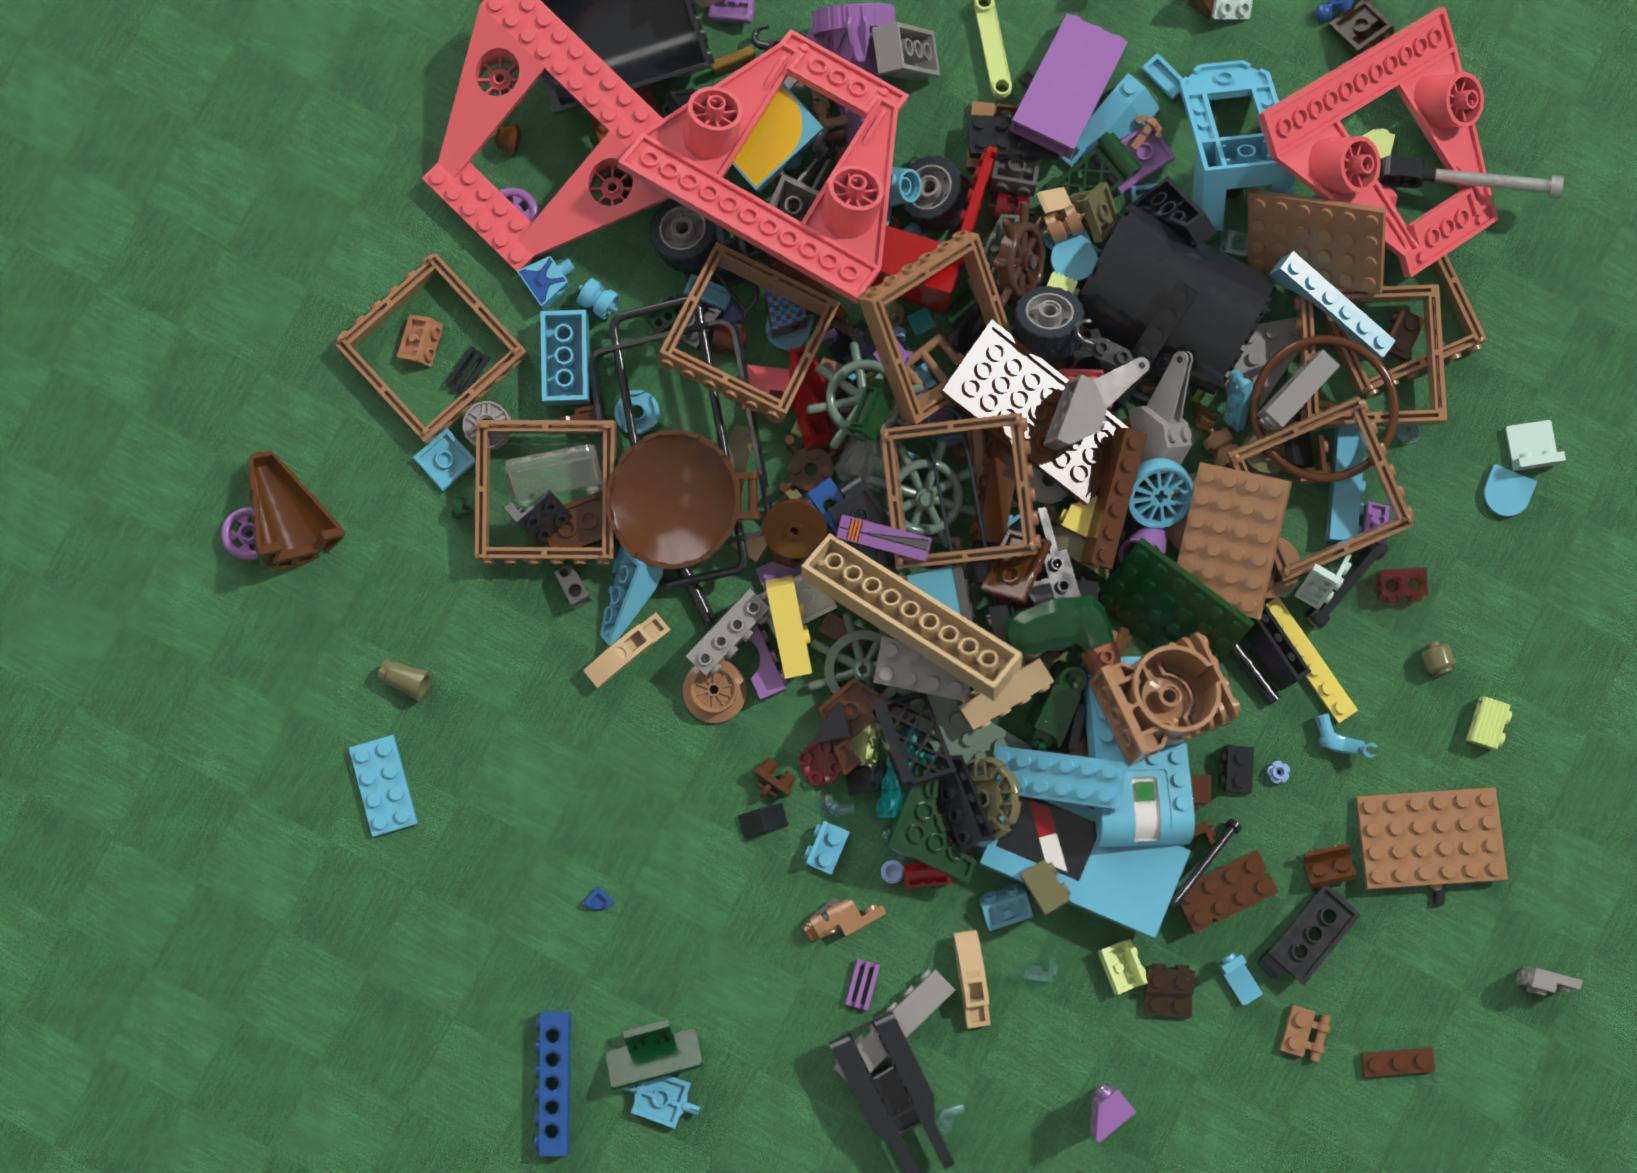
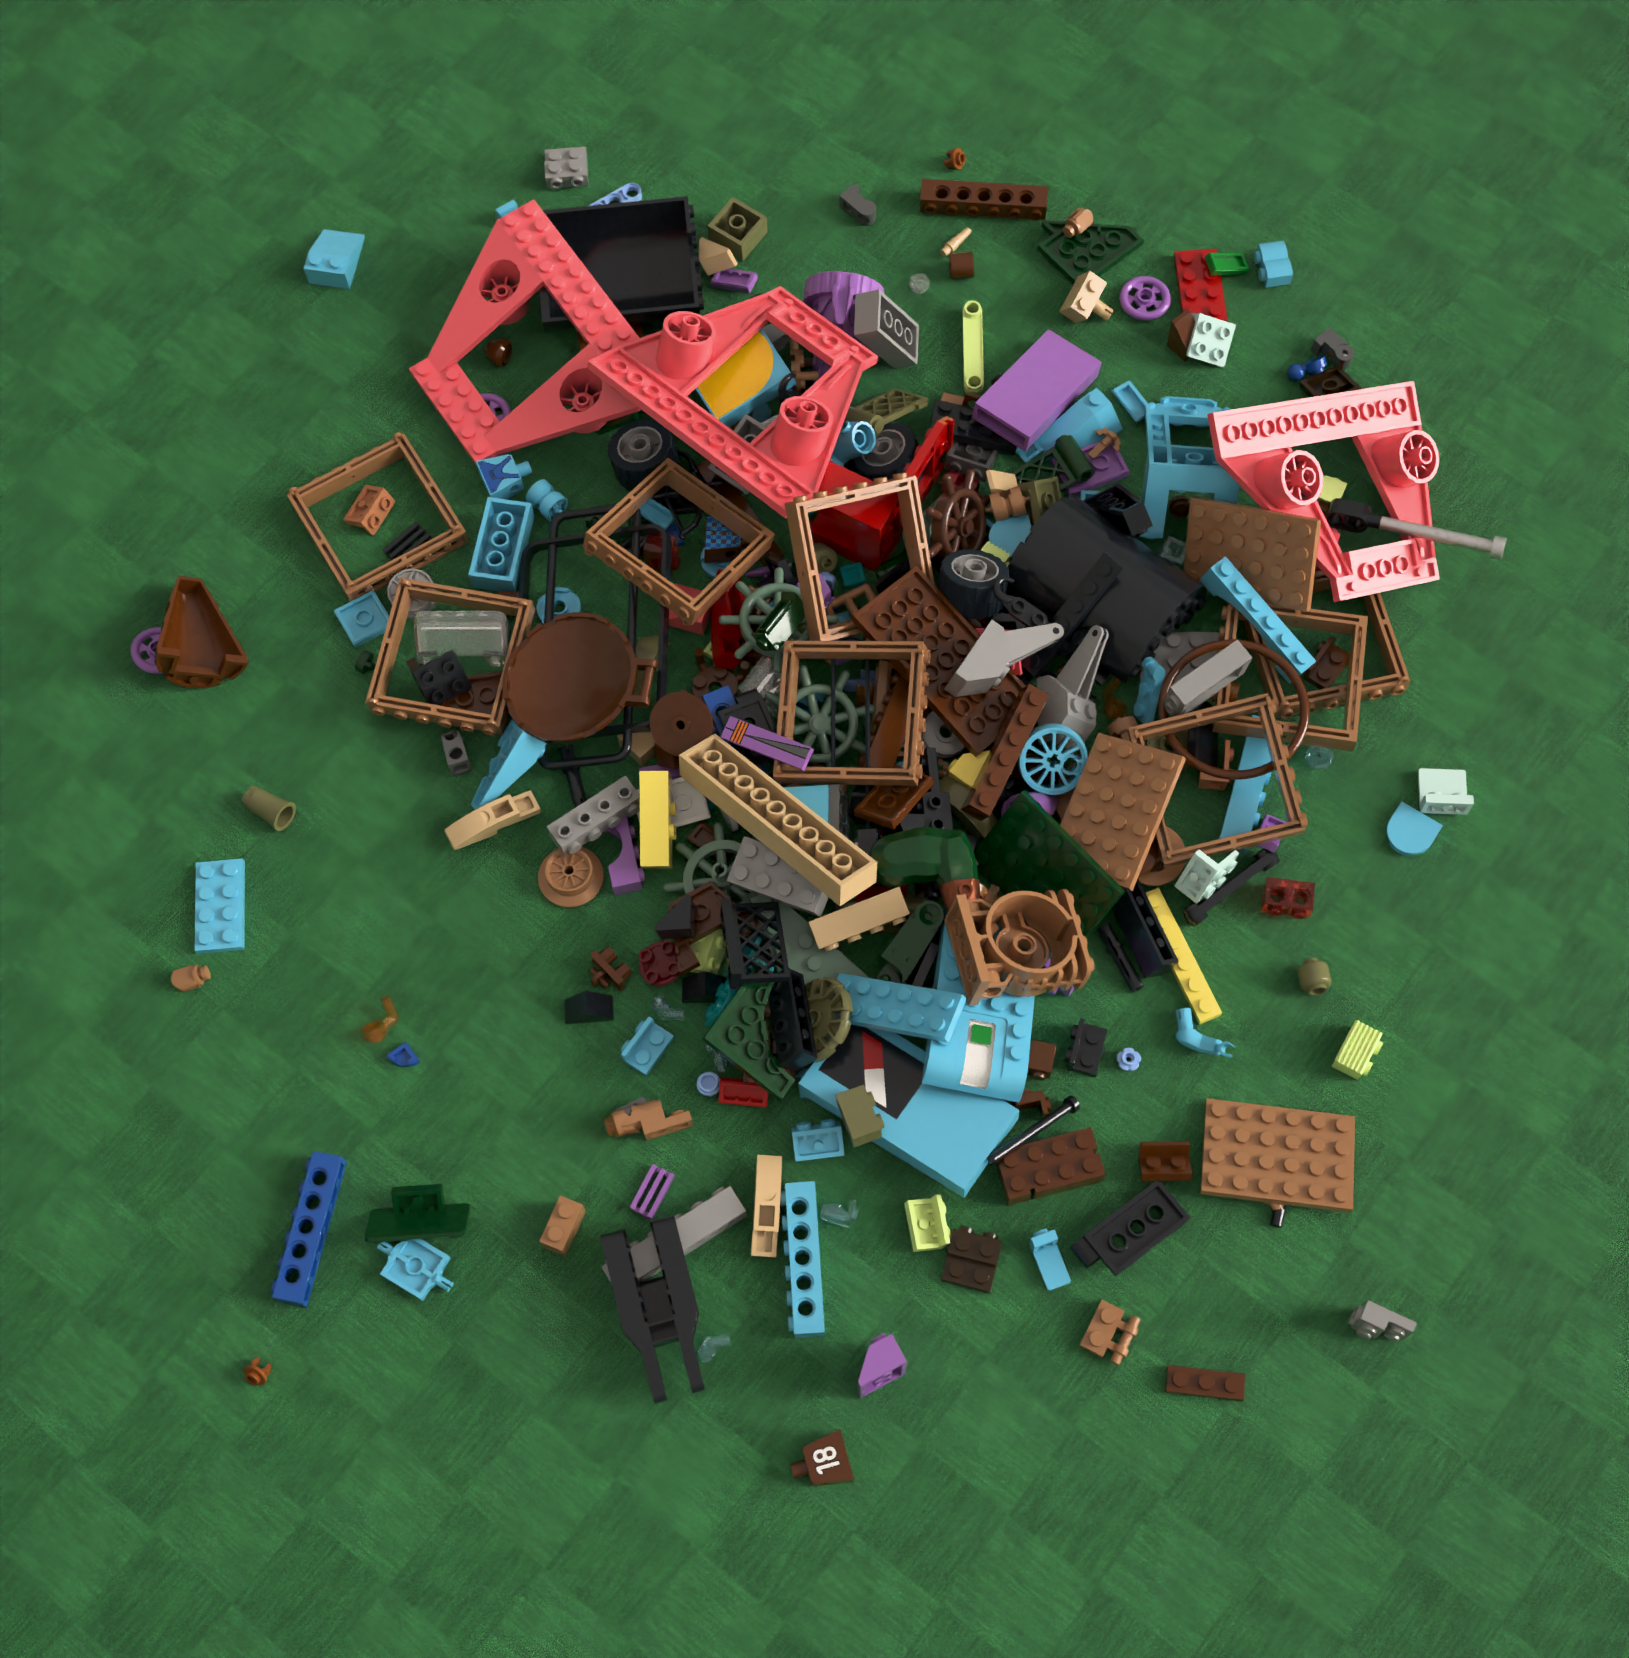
camera: 10 degrees right, 15 degrees down
none -> medium nougat arm [171,964,211,992]
none -> medium azure slope [304,229,365,289]
none -> clear orange plate [361,996,399,1043]
none -> medium nougat brick [539,1196,586,1257]
none -> medium azure brick [781,1181,825,1338]
none -> olive piece [845,388,928,436]

